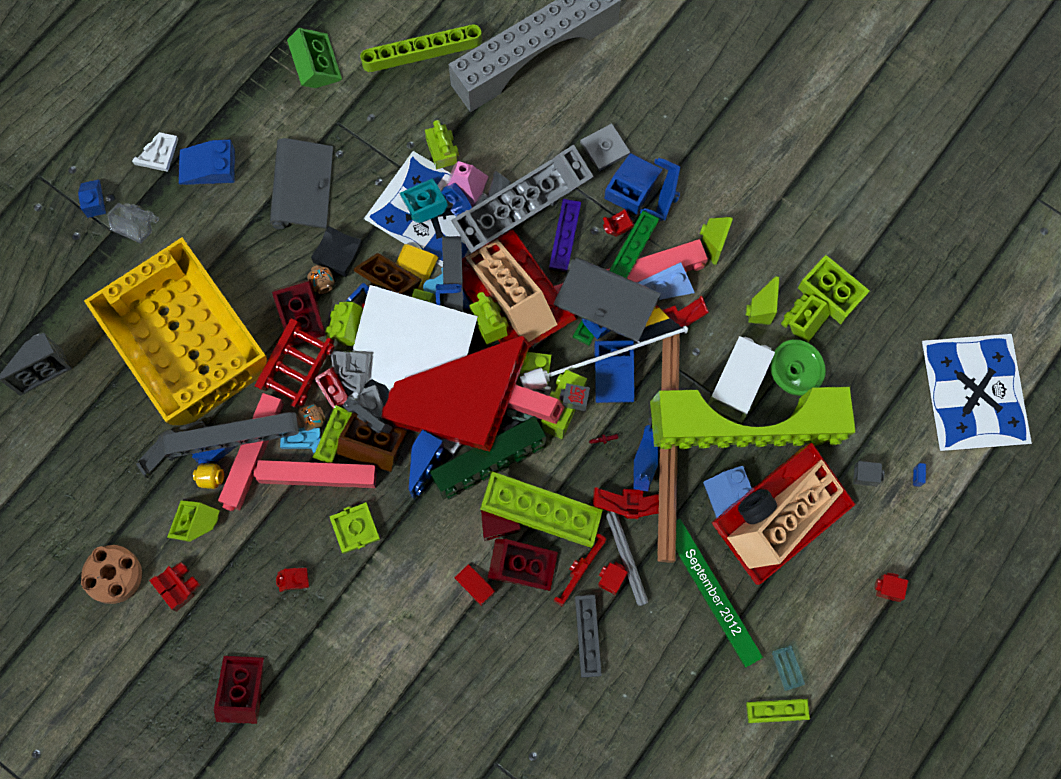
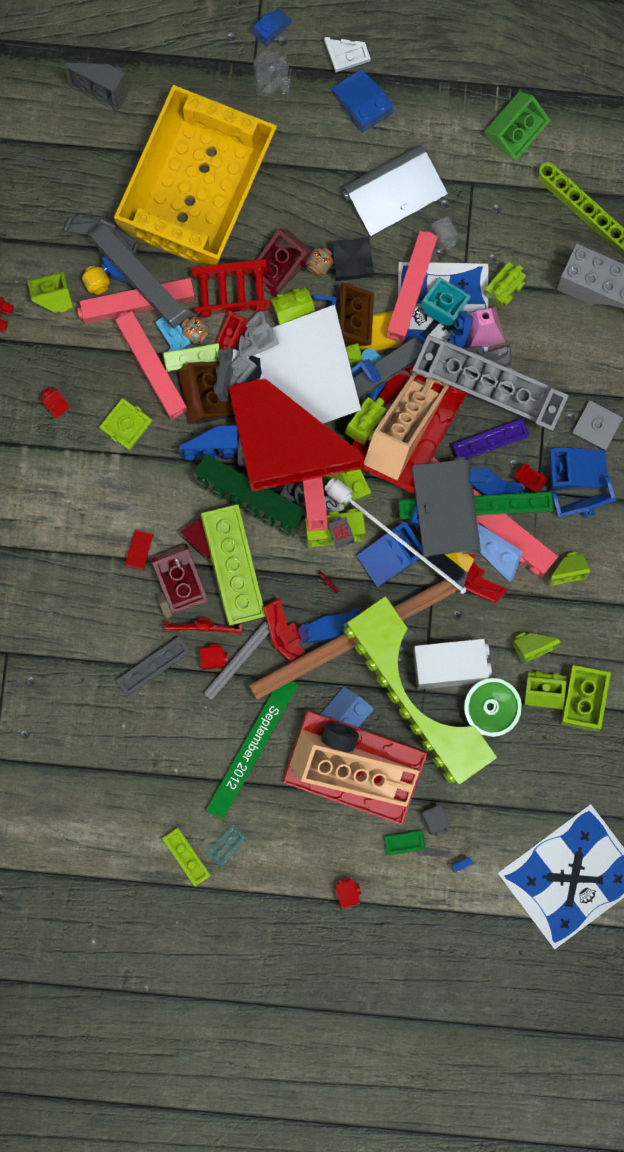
camera: 55 degrees right, 5 degrees up
none -> dark tan tile [156,592,172,619]
none -> green tile [384,830,426,856]
none -> coral brick [386,231,438,343]
none -> clear brick [431,216,458,249]
none -> blue piece [469,468,525,495]

